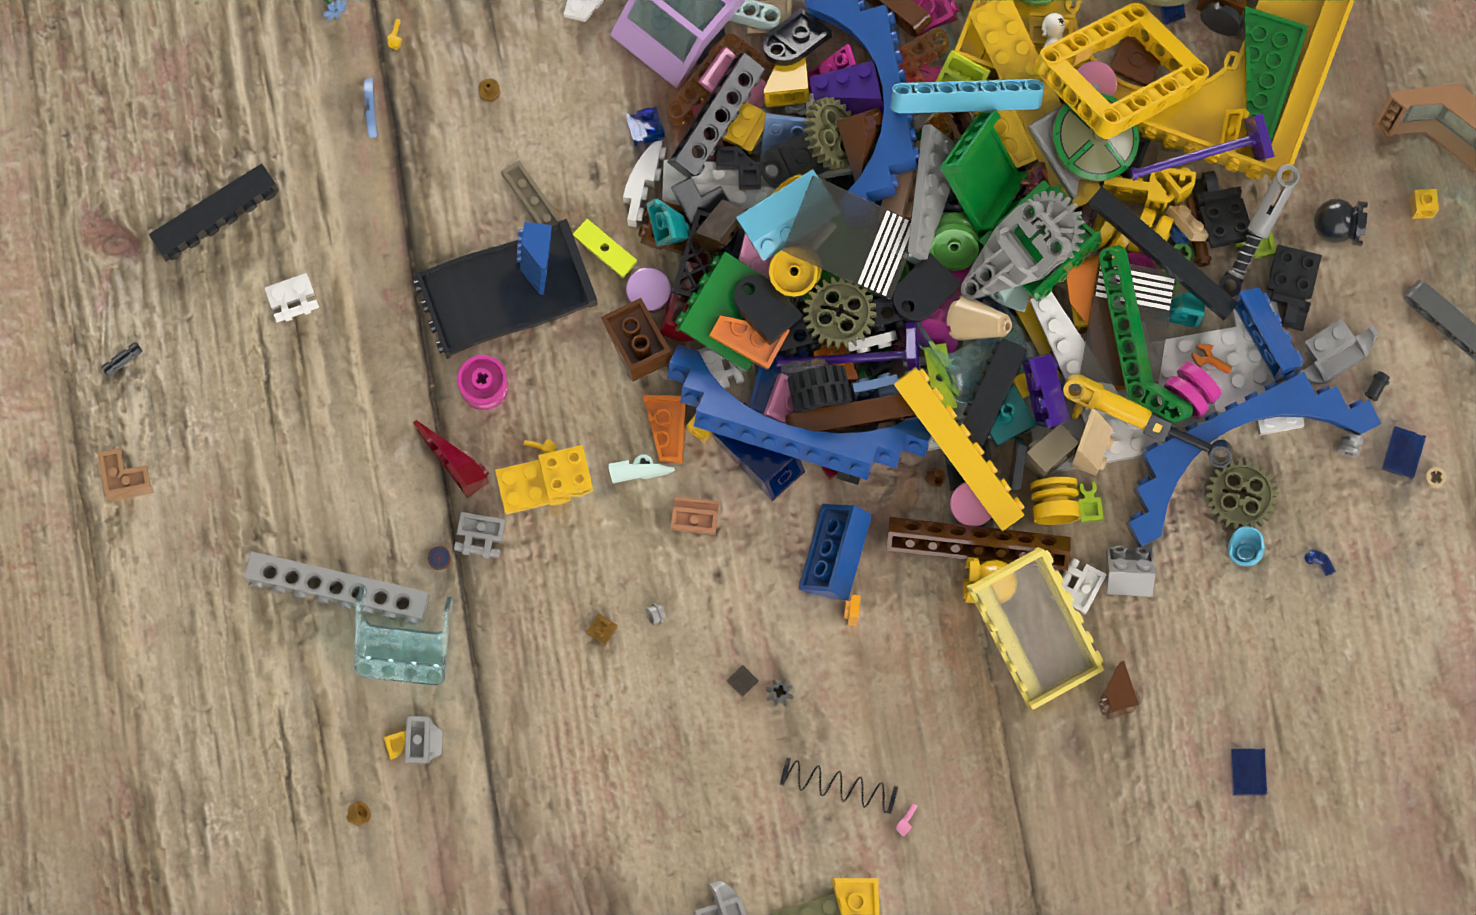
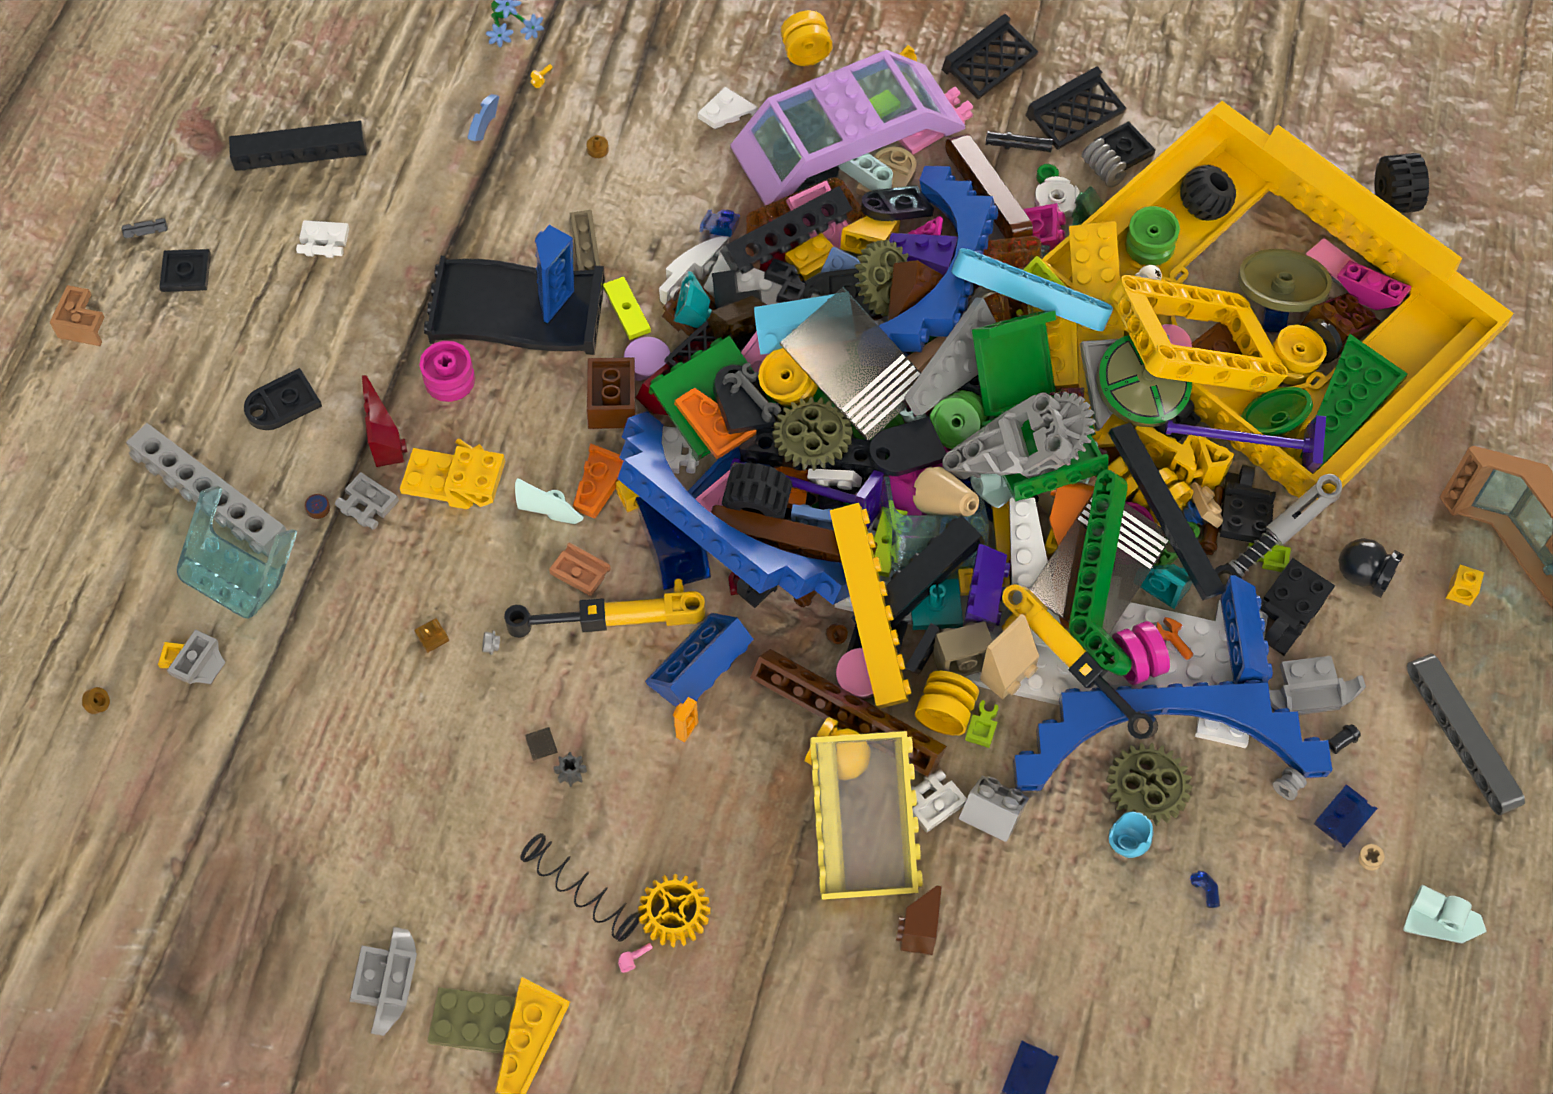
camera: 25 degrees right, 15 degrees down
none -> black tile [159,249,211,292]
none -> black tile [244,368,322,430]
none -> piece [504,579,705,638]
none -> yellow gear [638,874,711,947]
none -> dark grey bar [722,363,781,422]
none -> green dish [1241,387,1313,436]
none -> yellow wheel [1272,325,1327,386]

